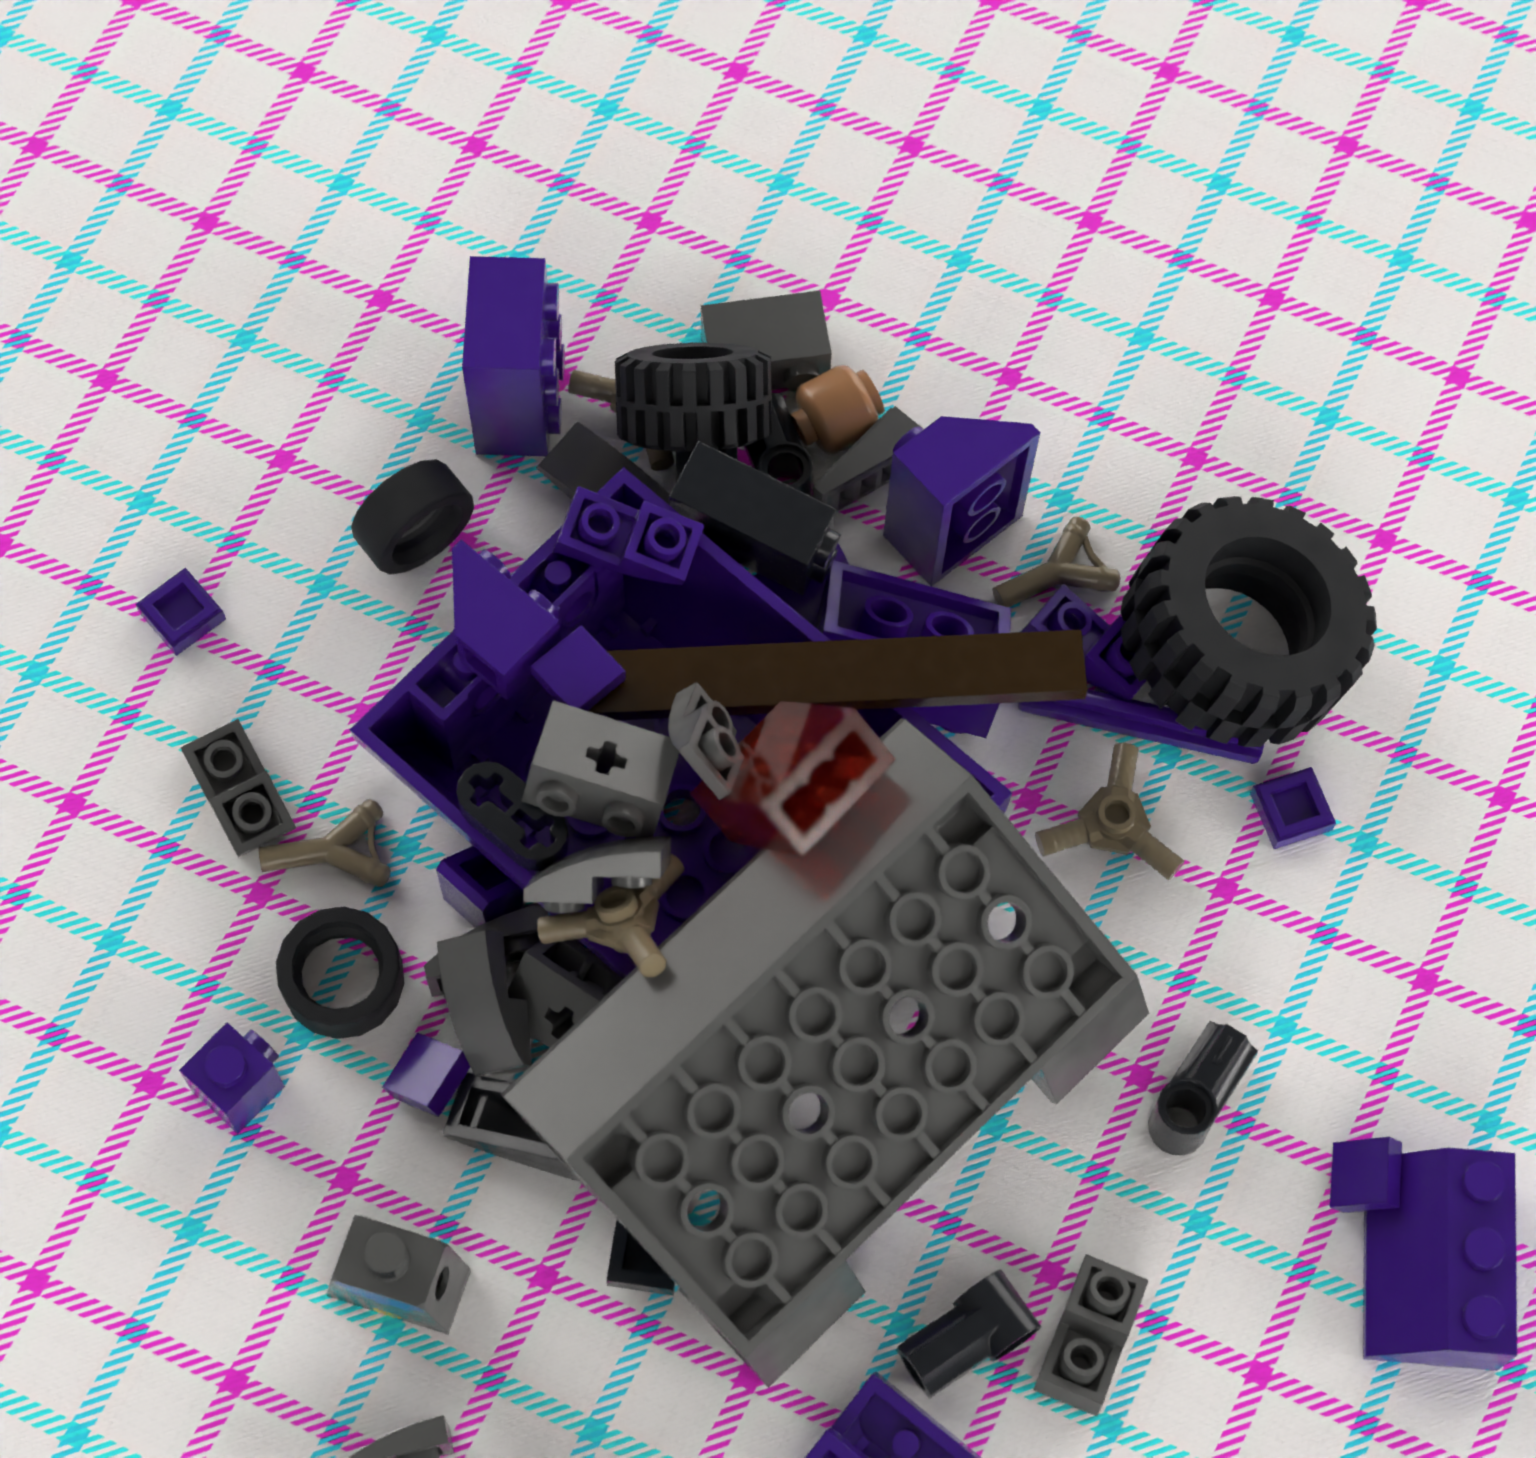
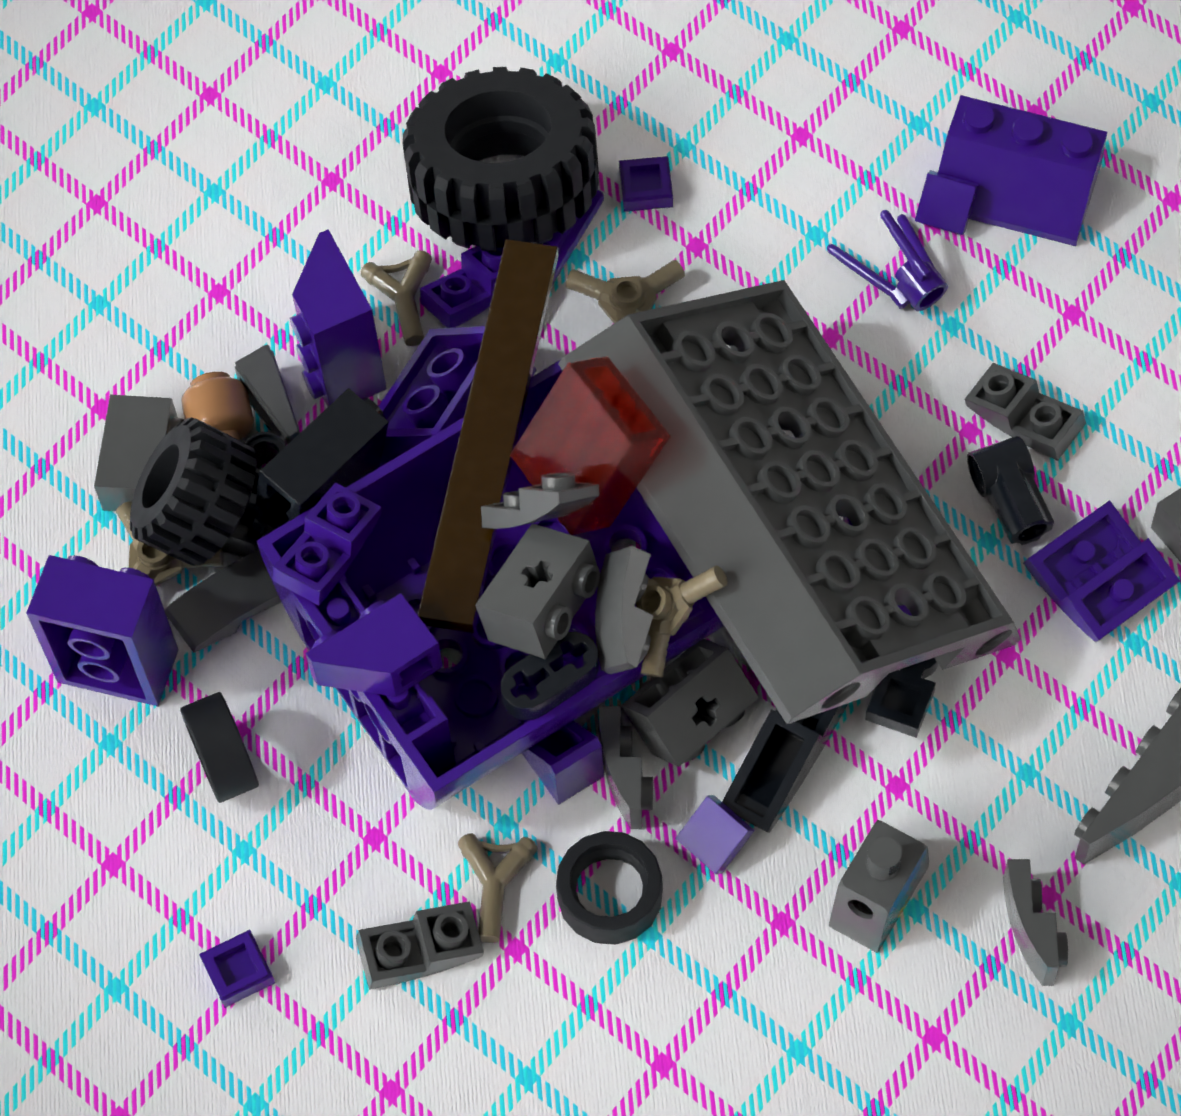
camera: 70 degrees left, 5 degrees down
dark purple brick [179,1022,285,1134] -> none
dark grey slope [437,930,532,1075] -> none
dark purple tile [531,625,626,711] -> none
black piece [1148,1021,1258,1155] -> none
none -> dark purple plant [827,210,948,311]

